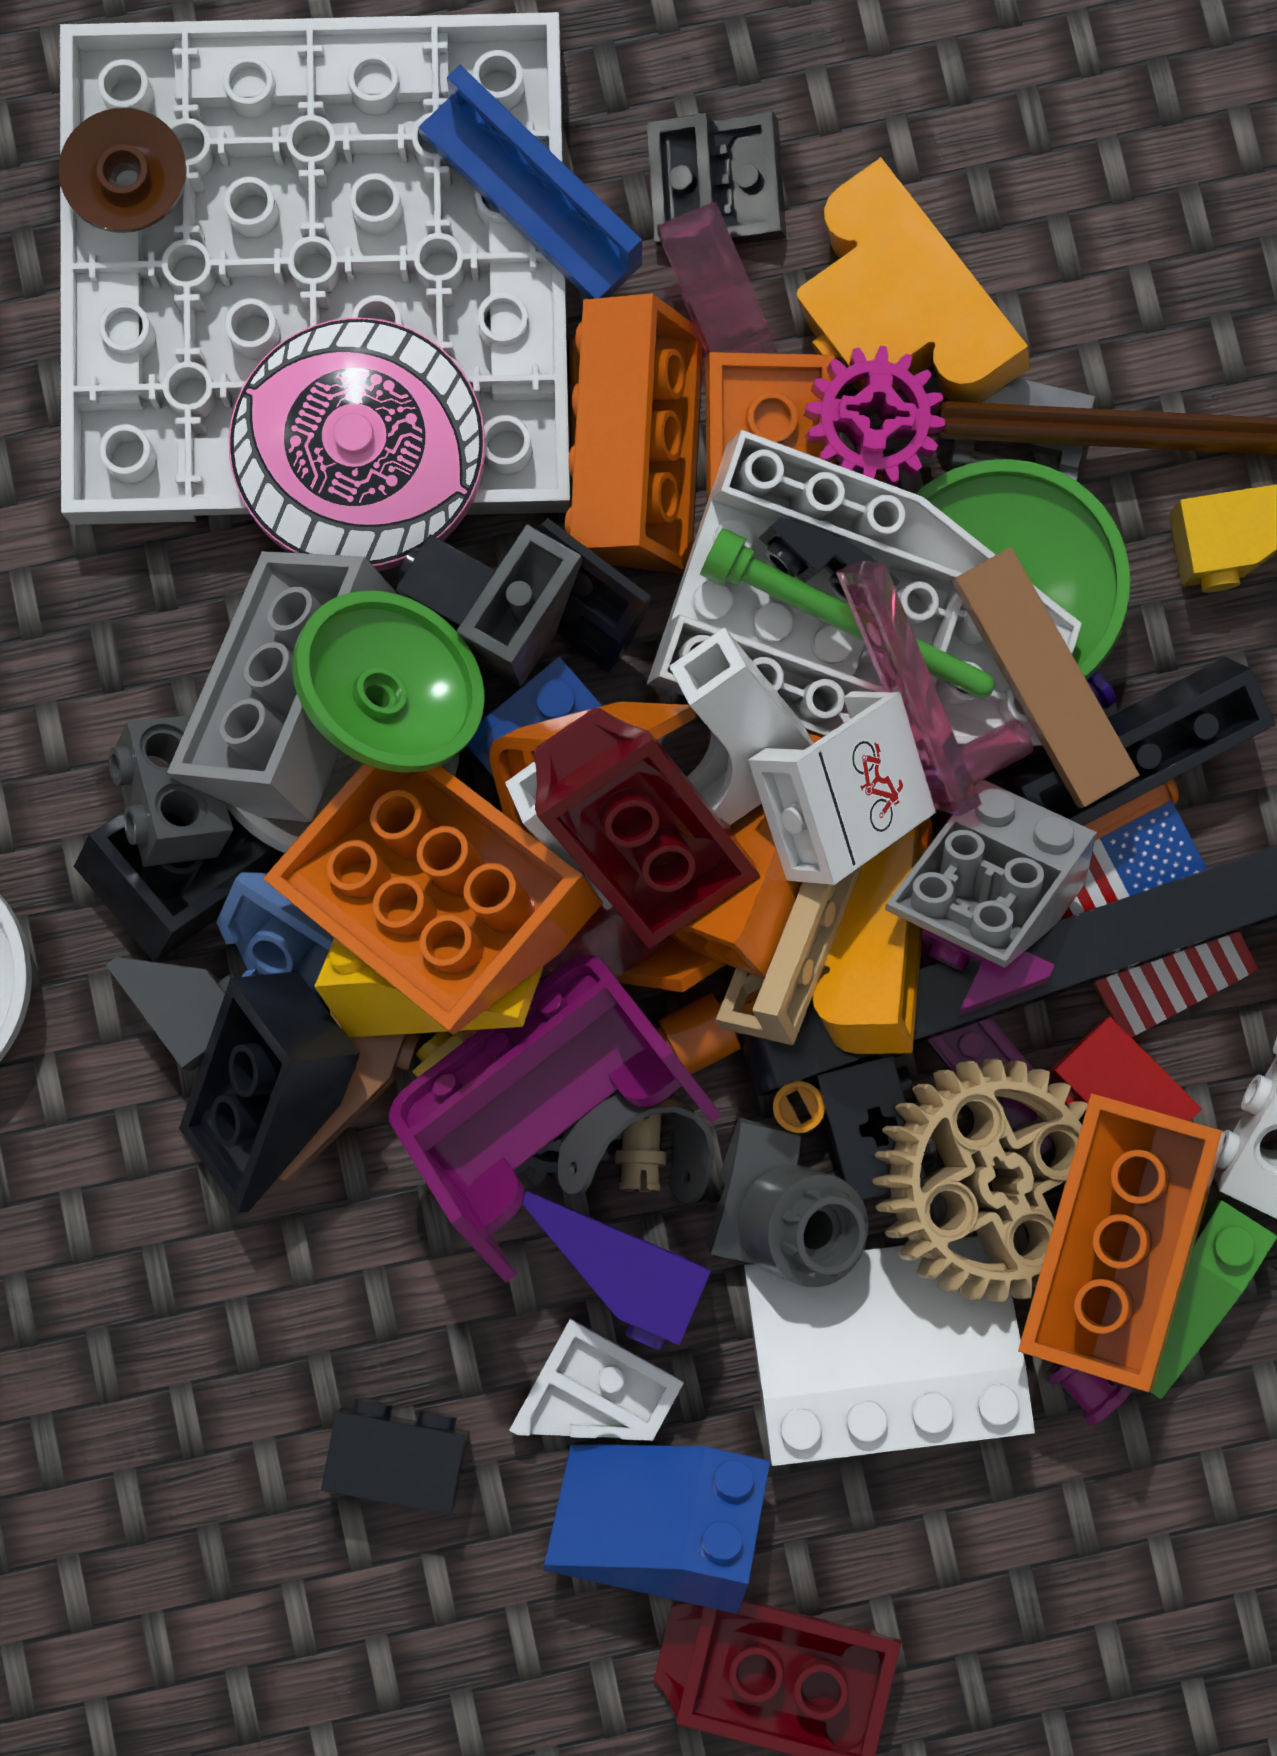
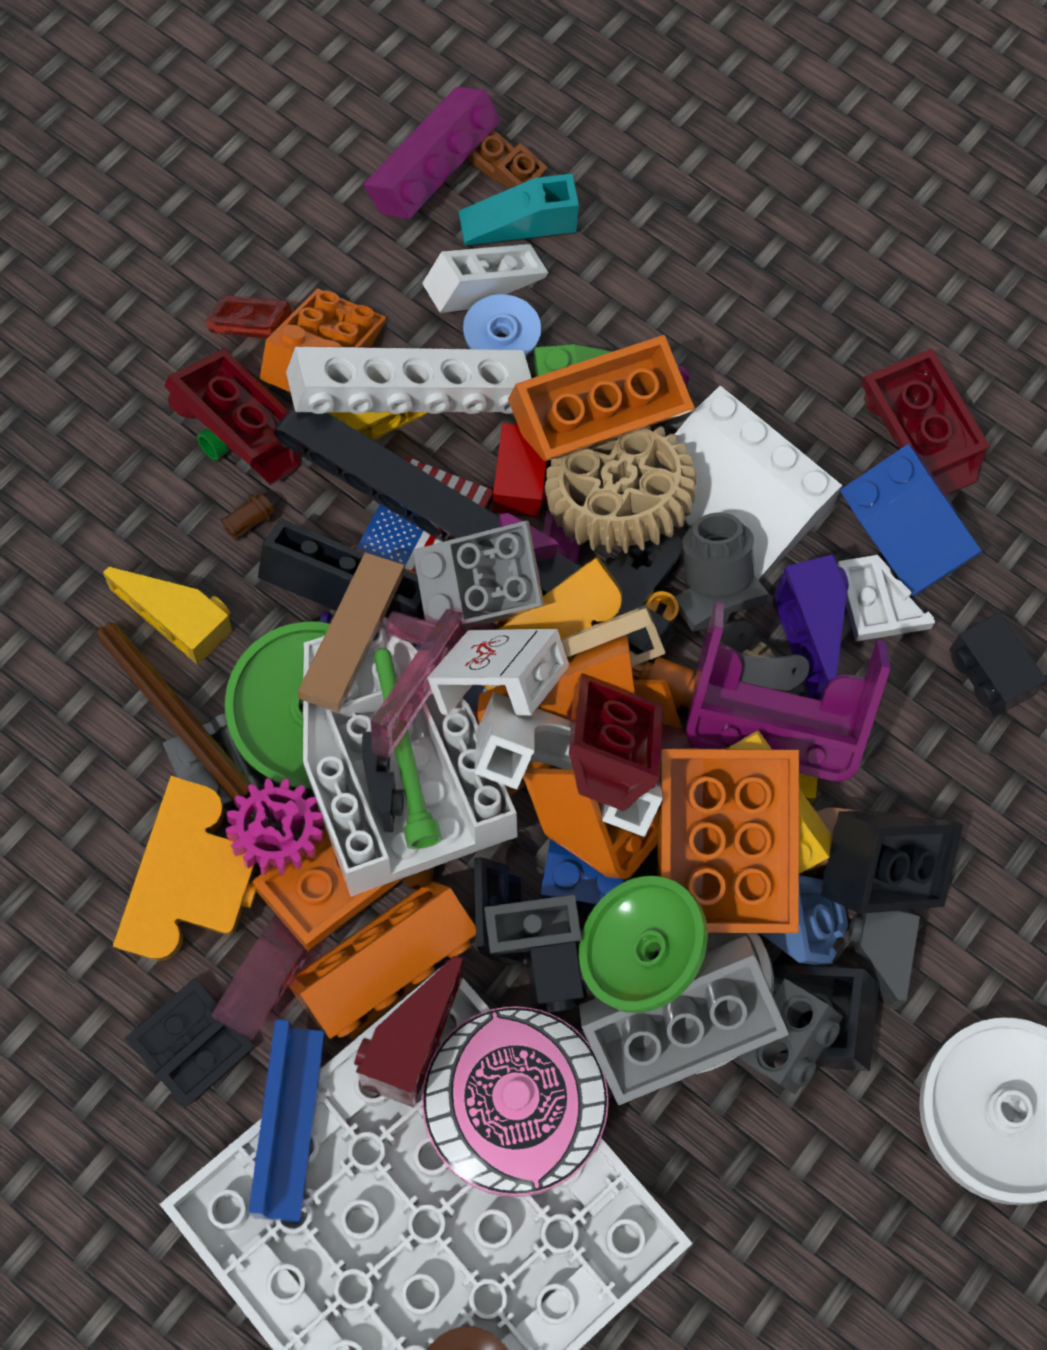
camera: 135 degrees left, 15 degrees down
none -> dark red slope [354,956,463,1108]

